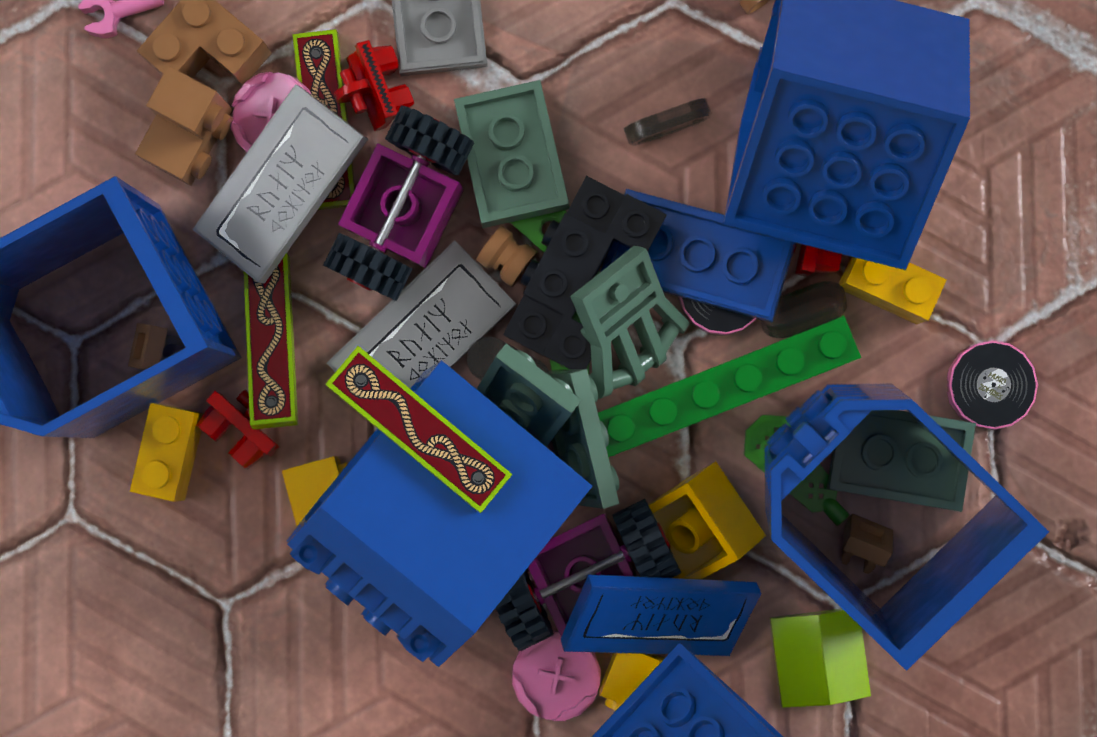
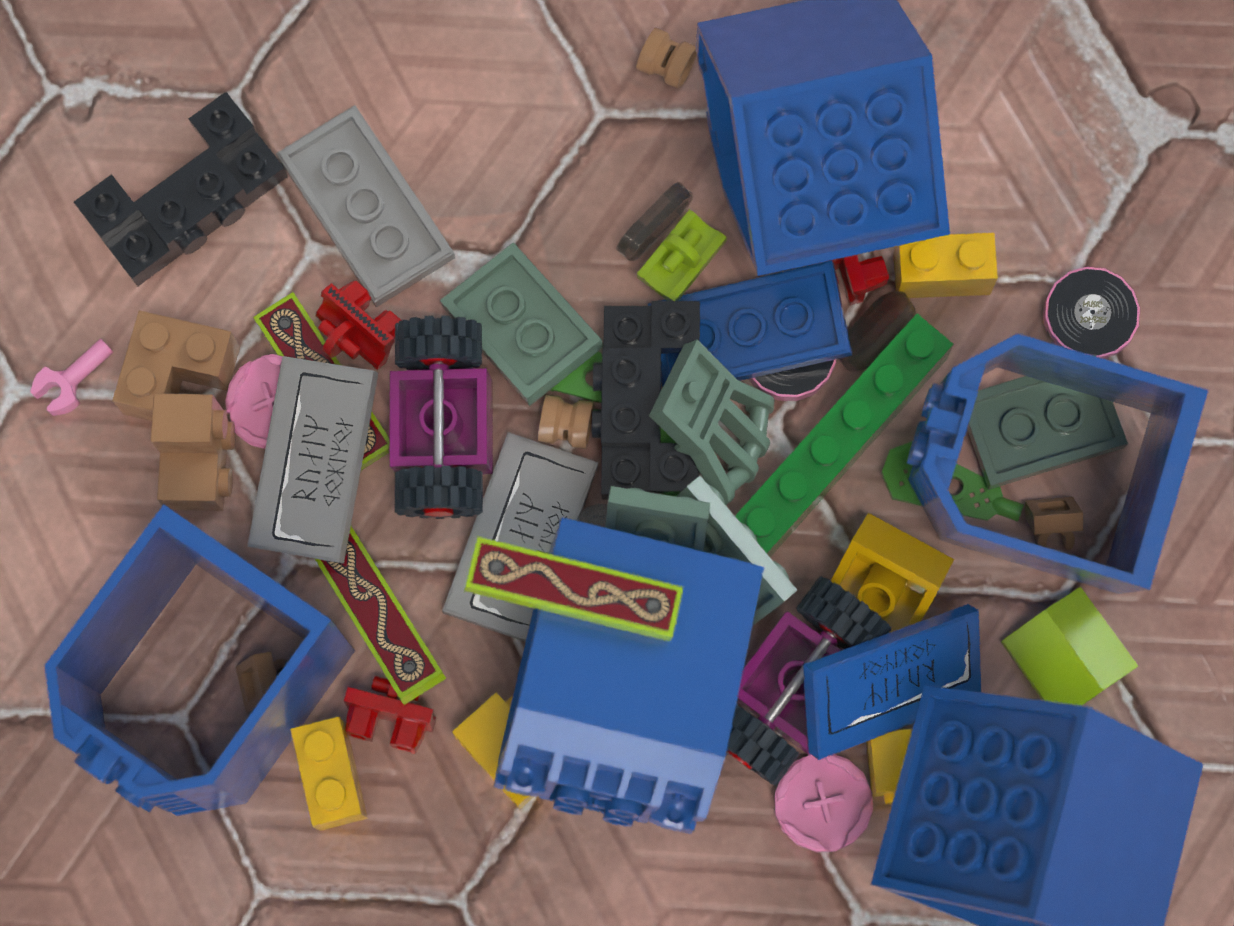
camera: 20 degrees left, 10 degrees down
none -> lime hips [637,209,727,301]

